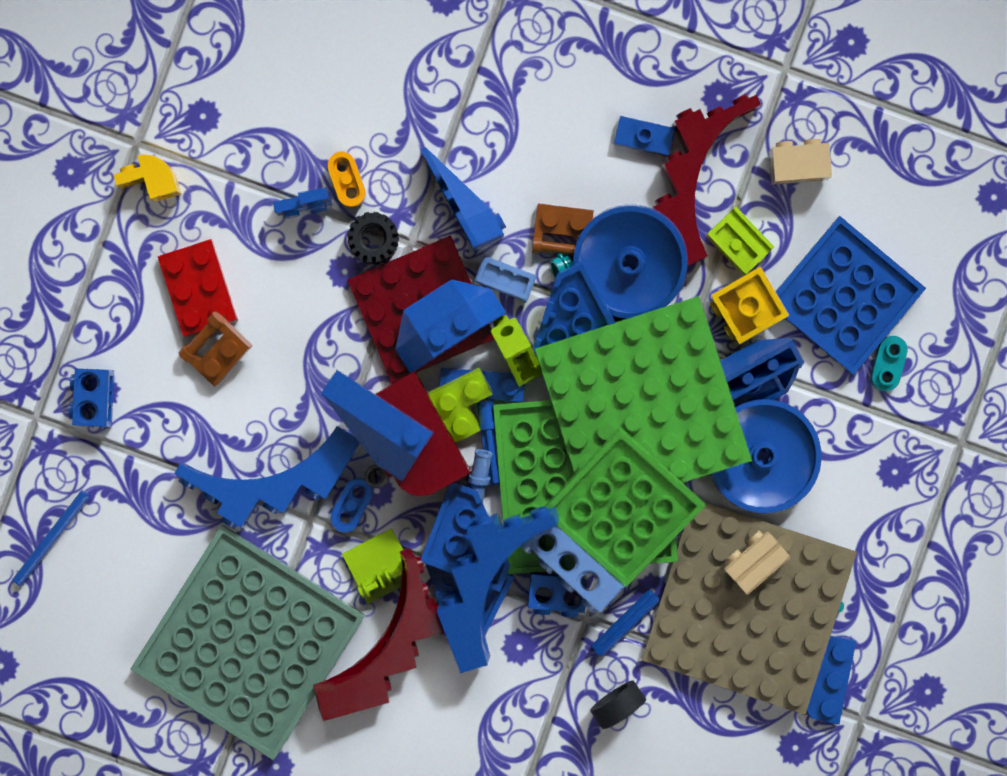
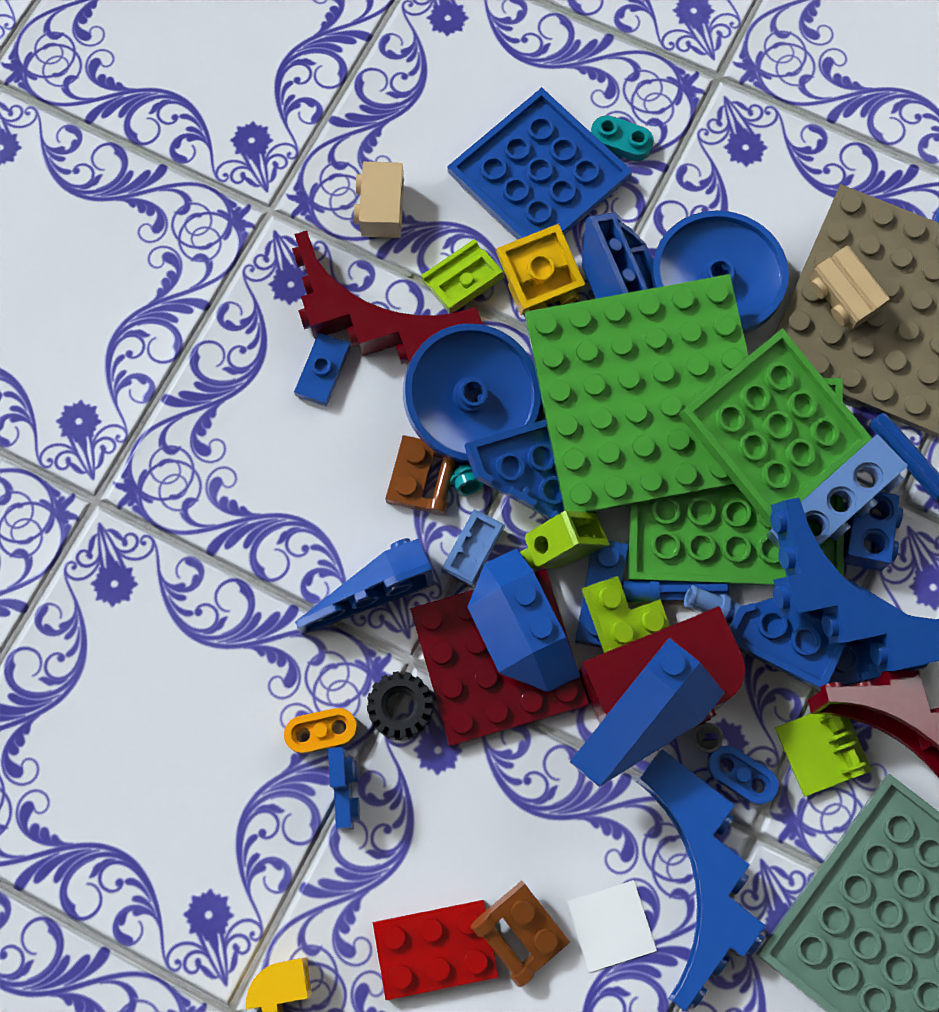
camera: 80 degrees left, 15 degrees down
none -> white sticker [567,880,657,973]

